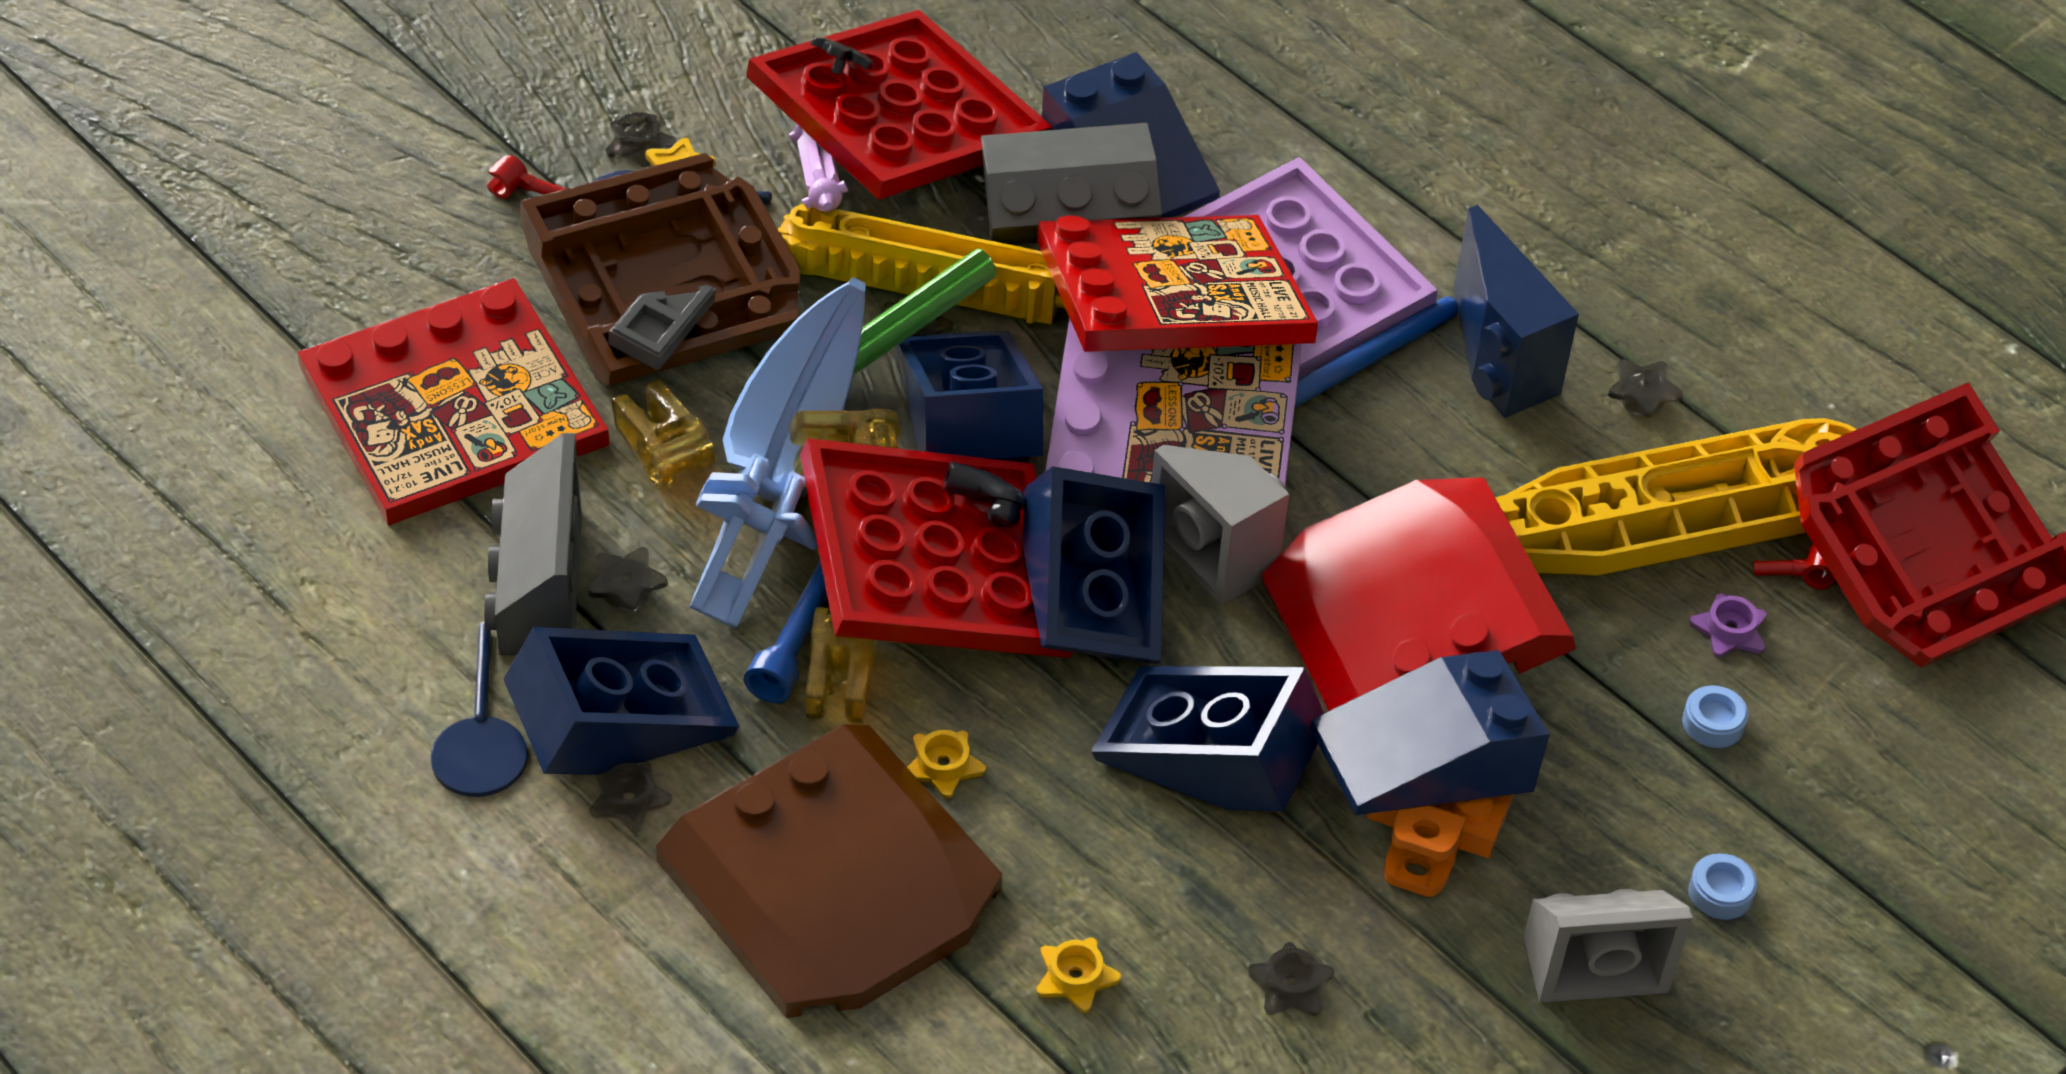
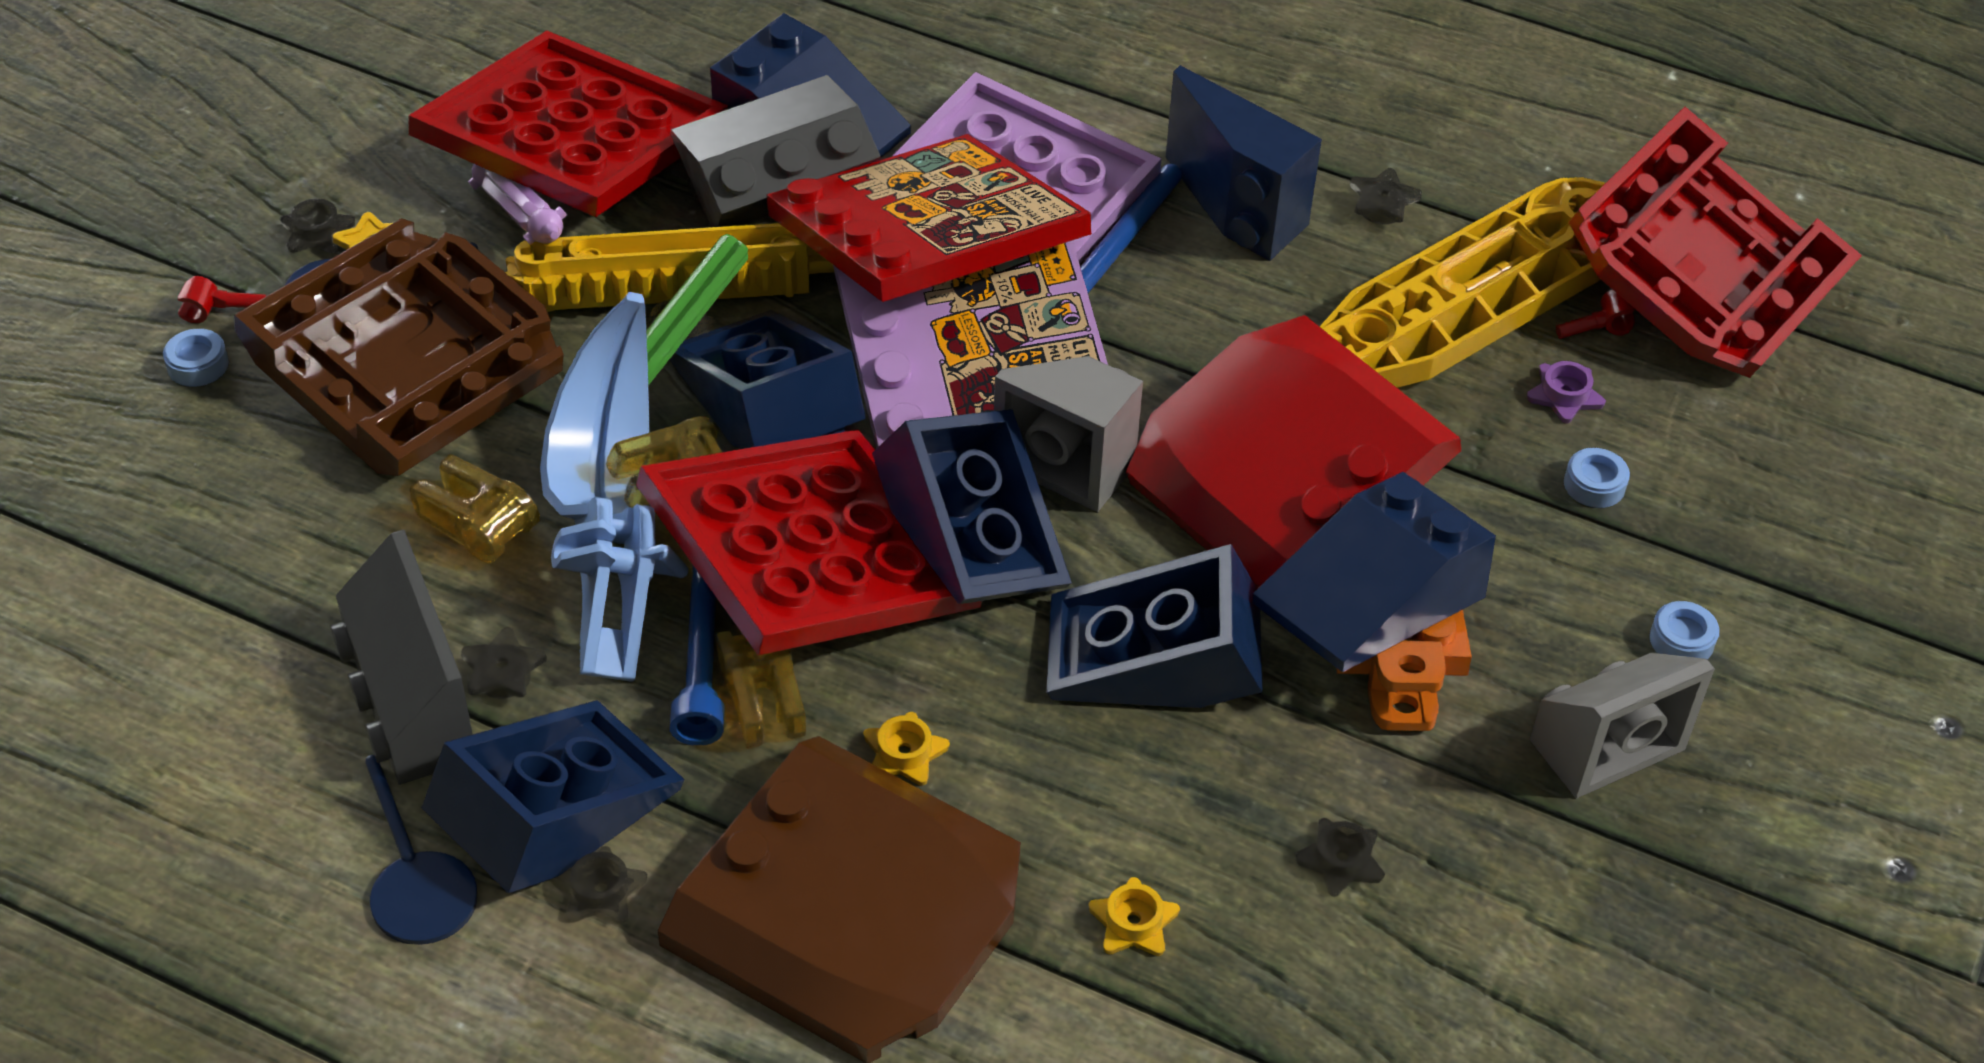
camera: 20 degrees left, 0 degrees up
plate [297,278,610,526] -> none
dark grey tile [608,285,716,370] -> none
black plant [810,37,874,75] -> none
black arm [942,461,1026,528] -> none
none -> light blue tile [163,329,229,387]

